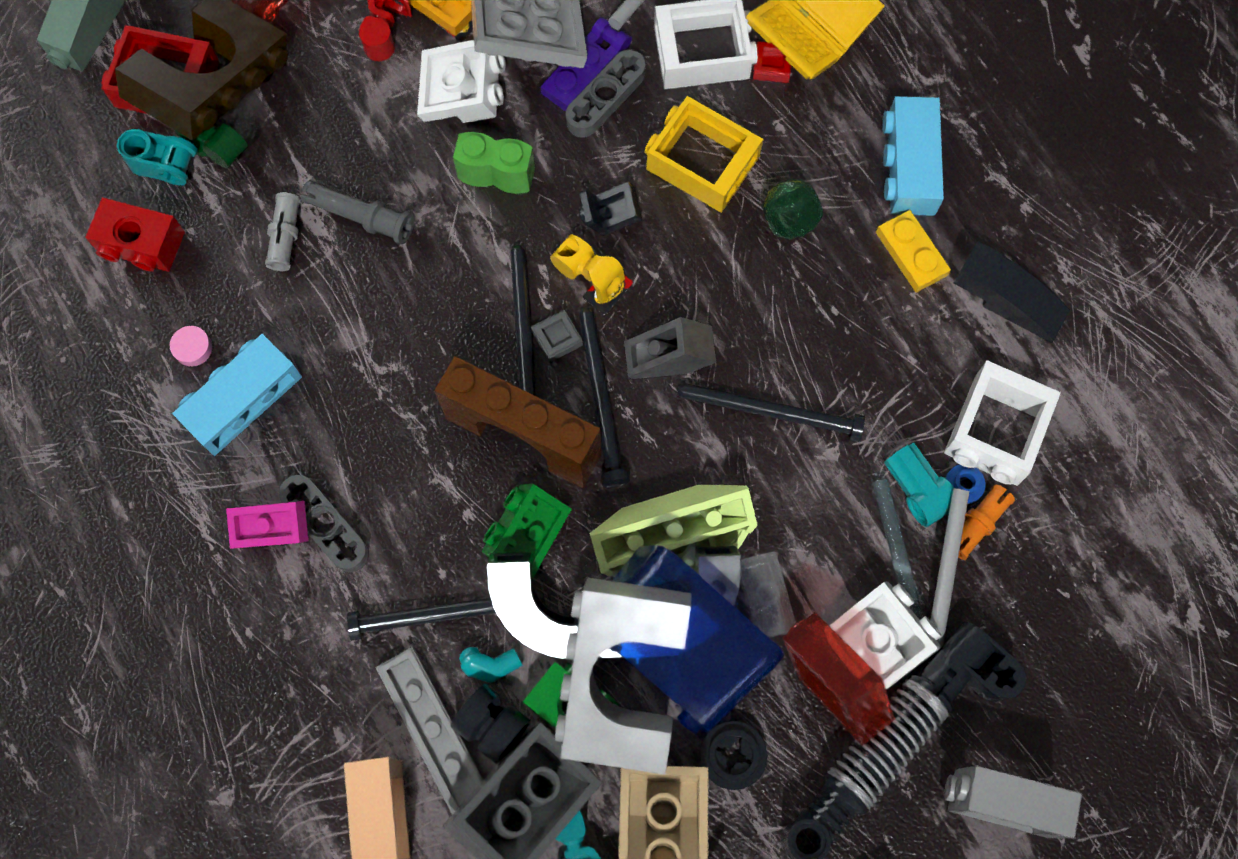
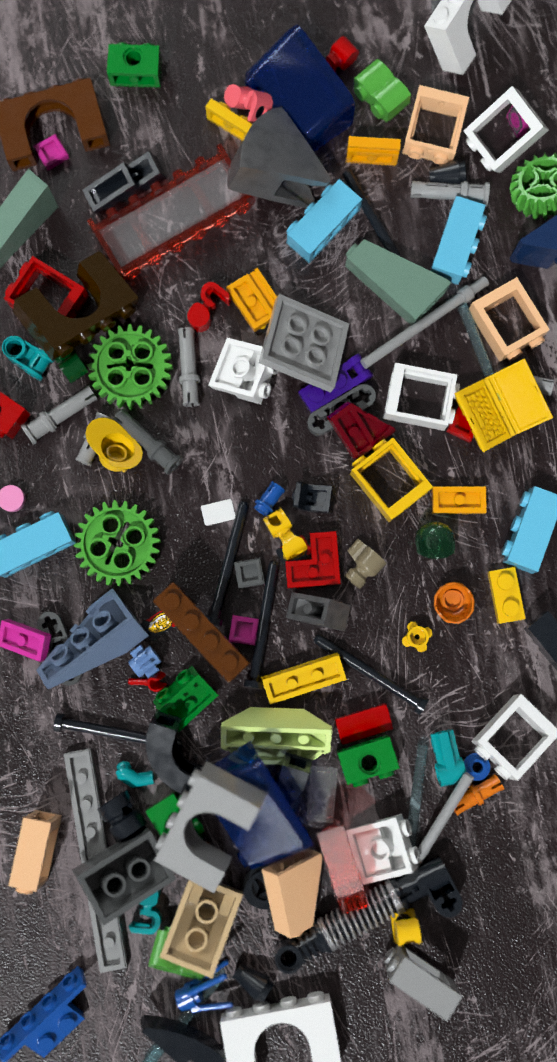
camera: 20 degrees right, 10 degrees up
bright green brick [453,132,535,194] -> none
none -> light grey pin [20,386,98,445]
none -> sand blue wedge [36,588,149,689]
none -> bright green gear [74,500,161,587]
none -> yellow piece [85,418,143,472]
none -> bright green gear [87,324,173,410]
none -> medium blue gear [128,645,162,678]
none -> red hand [128,671,167,692]
none -> sticker [141,611,175,641]
none -> light grey pin [178,327,200,407]
none -> white sticker [201,499,235,526]
none -> dark pink tile [229,615,259,645]
none -> blue pin [254,481,285,516]
none -> yellow plate [261,652,347,705]
none -> light nougat slope [262,847,322,938]
none -> red plate [285,531,341,589]
none -> dark red wing [327,402,396,460]
none -> red slope [334,703,393,745]
none -> green brick [336,735,400,787]
none -> dark tan piece [344,539,387,589]
none -> yellow leg [390,908,421,946]
none -> yellow plate [402,622,432,652]
none -> light orange plate [432,487,487,514]
none -> orange hair [434,582,475,624]

